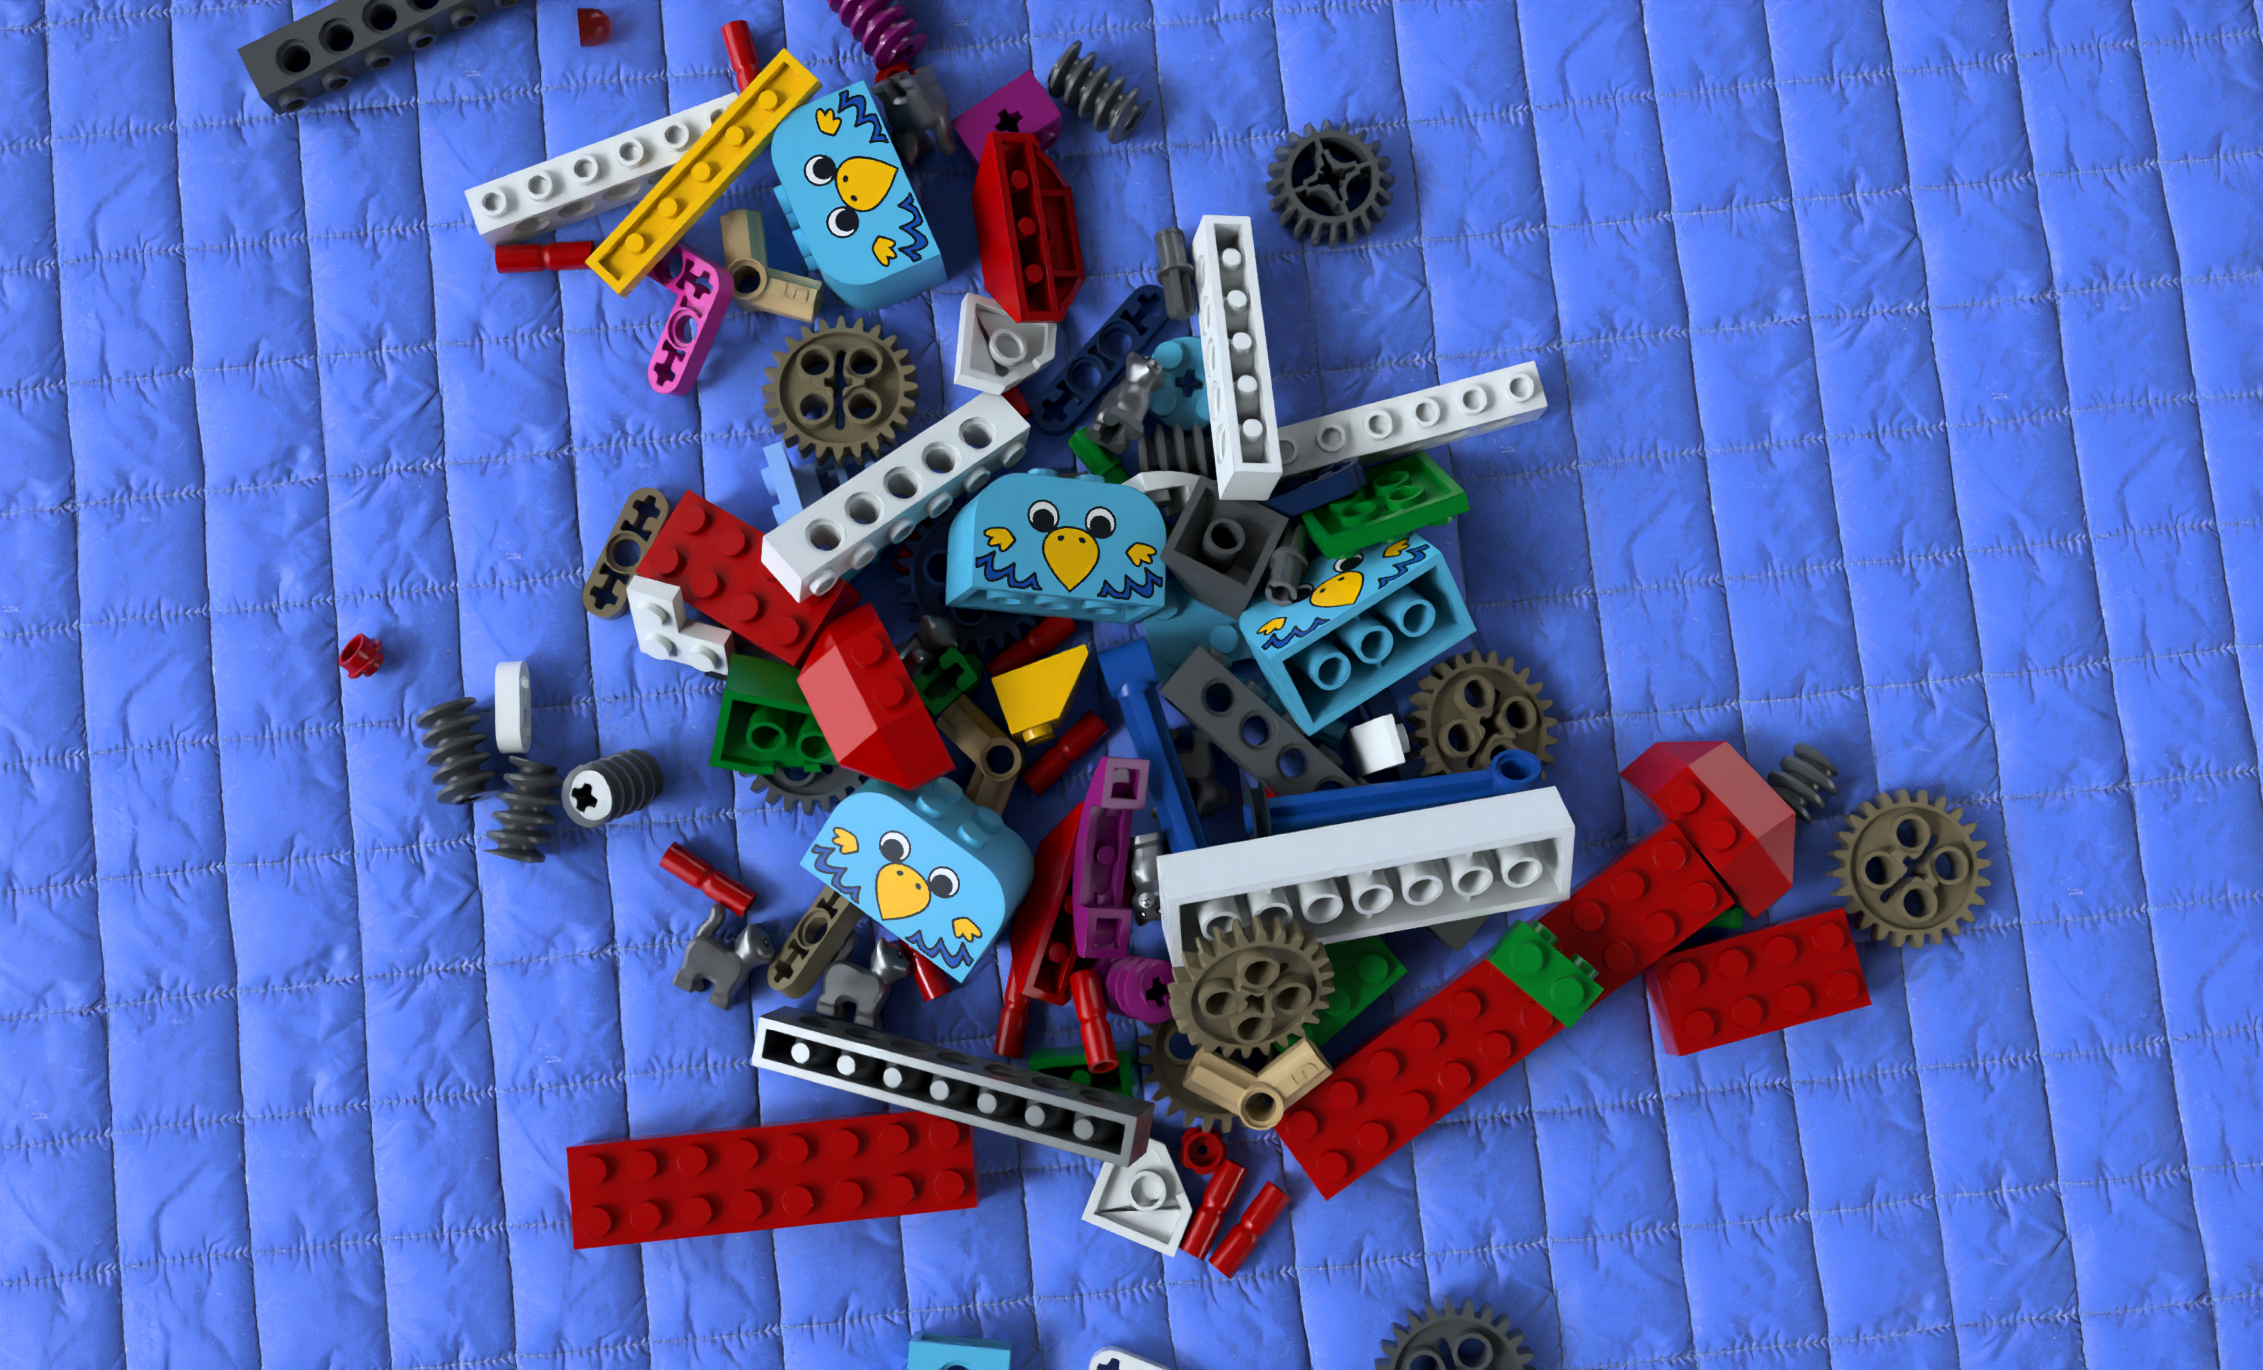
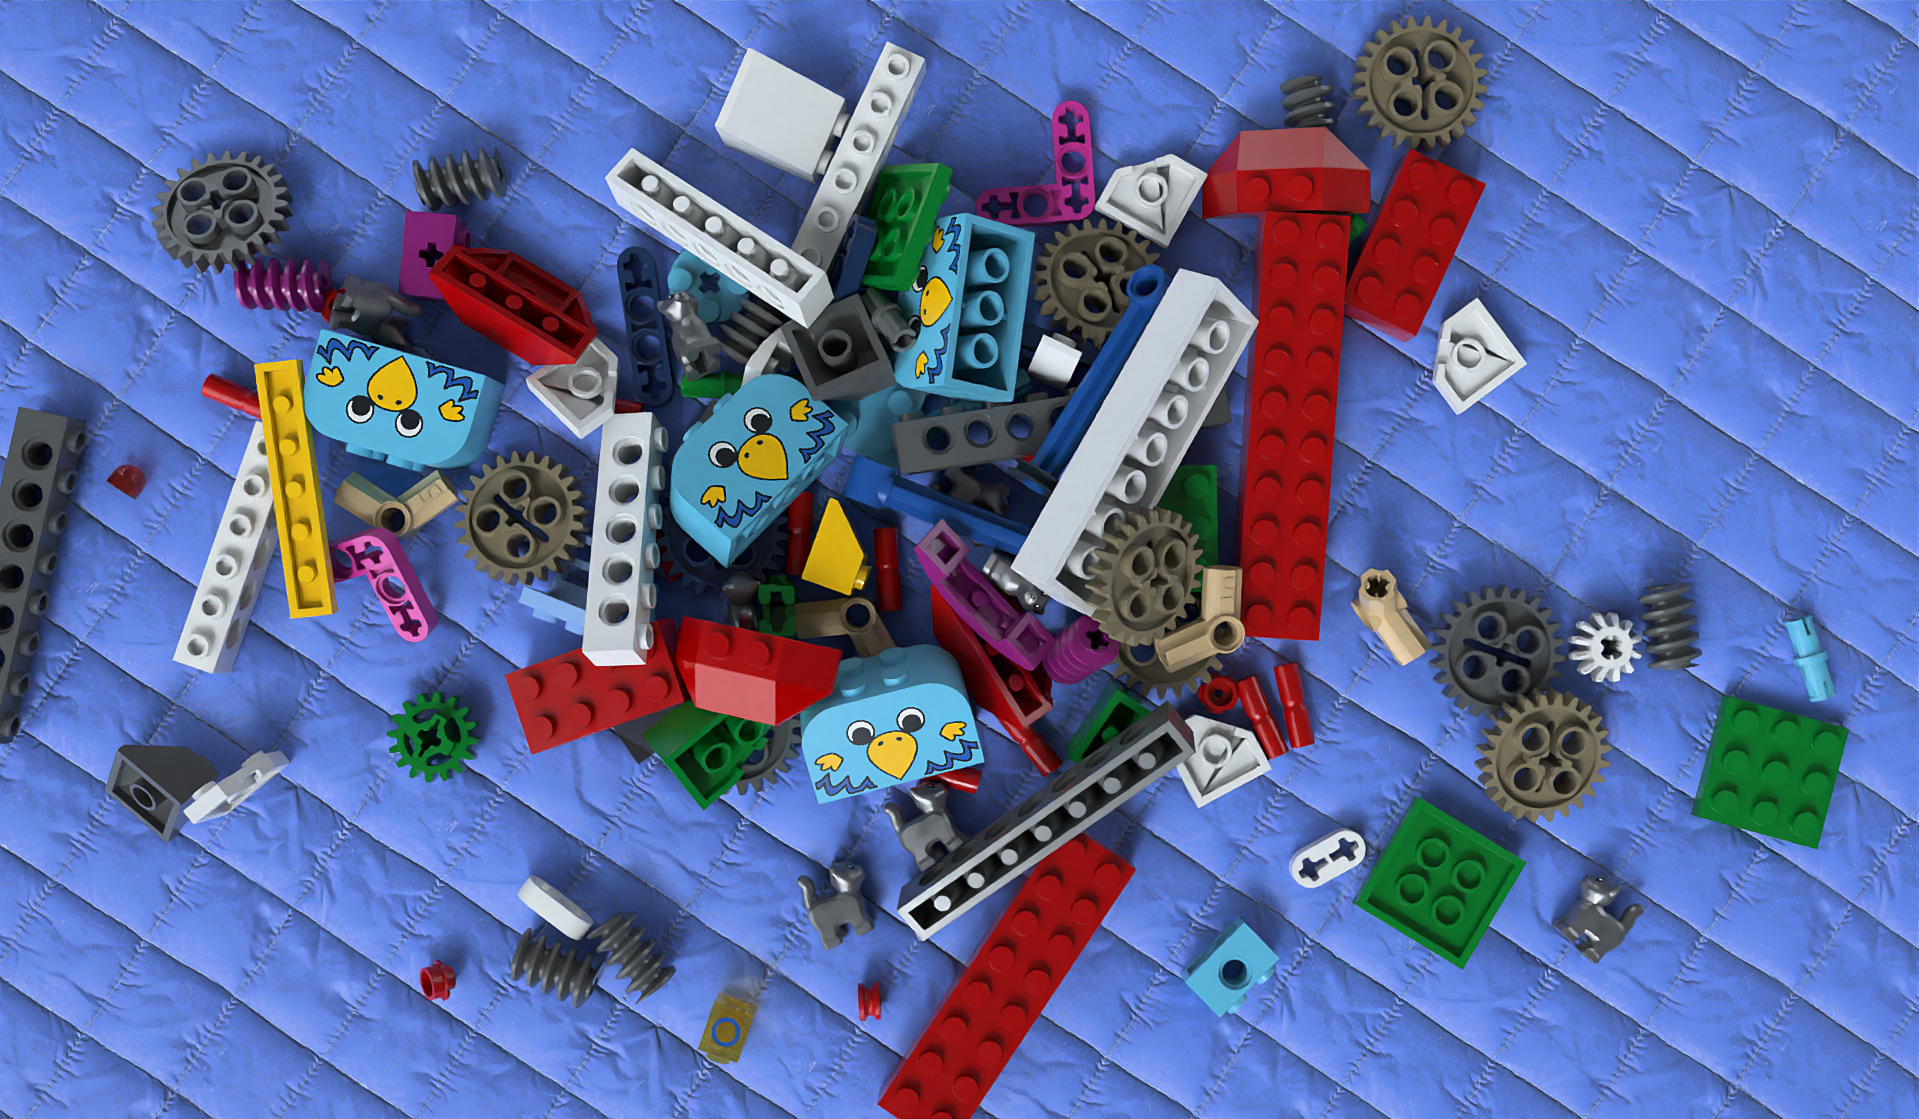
camera: 50 degrees left, 5 degrees up
red piece [495,240,596,274] -> none
dark grey piece [561,749,664,828] -> none
dark tan beam [582,487,673,620] -> none
white plate [626,575,736,675] -> none
red piece [659,841,758,918] -> none
dark tan beam [767,884,865,999] -> none
red piece [1069,969,1119,1074] -> none
dark grey axle [1154,227,1196,322] -> none
dark grey gear [1265,118,1395,250] -> none
green brick [1484,919,1604,1029] -> none
none -> dark grey slope [105,745,219,843]
none -> white plate [183,750,290,824]
none -> green gear [387,691,482,783]
none -> clear yellow brick [698,993,759,1064]
none -> white slope [715,48,851,184]
none -> red bush [858,982,882,1021]
none -> dark pink beam [975,100,1095,228]
none -> white plate [1094,154,1208,249]
none -> tan piece [1351,568,1432,666]
none -> white plate [1432,298,1527,415]

